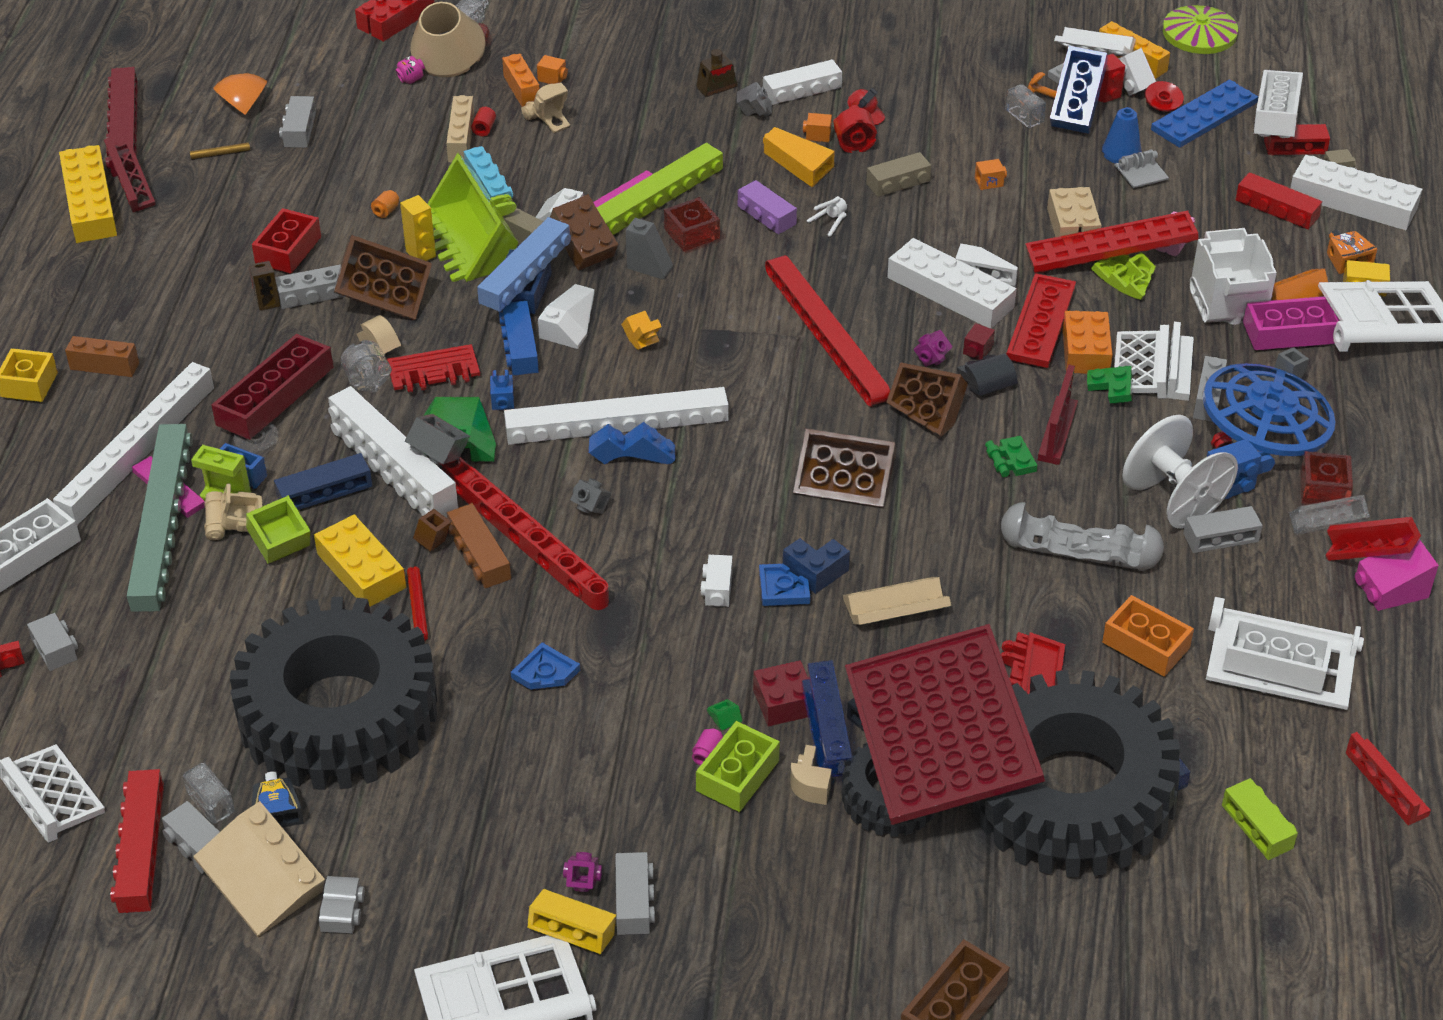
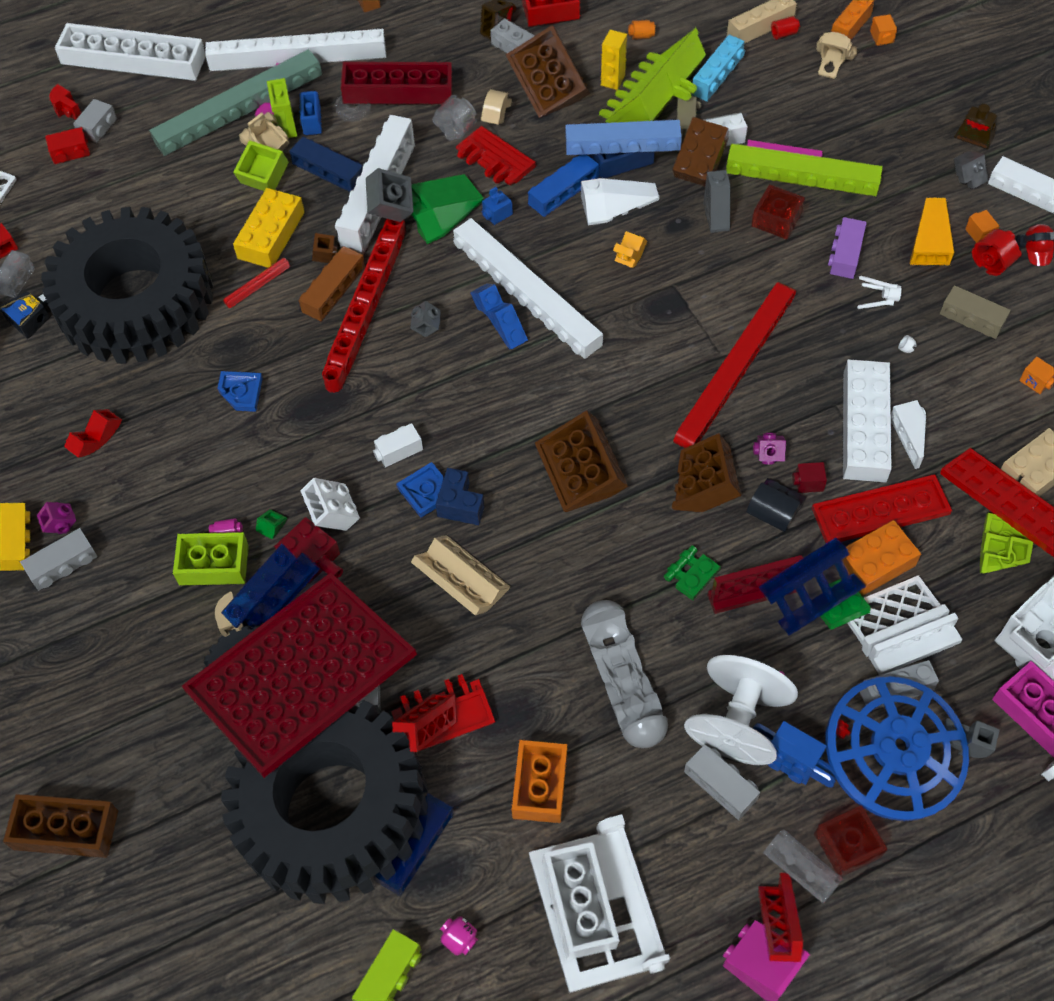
camera: 60 degrees right, 15 degrees up
none -> red brick [45,127,90,164]
none -> red brick [64,409,122,458]
none -> white brick [300,478,360,531]
none -> red fence [392,694,456,752]
none -> dark pink head [440,917,478,955]
none -> clear blue fence [759,538,866,636]
none -> white hinge [898,335,917,353]

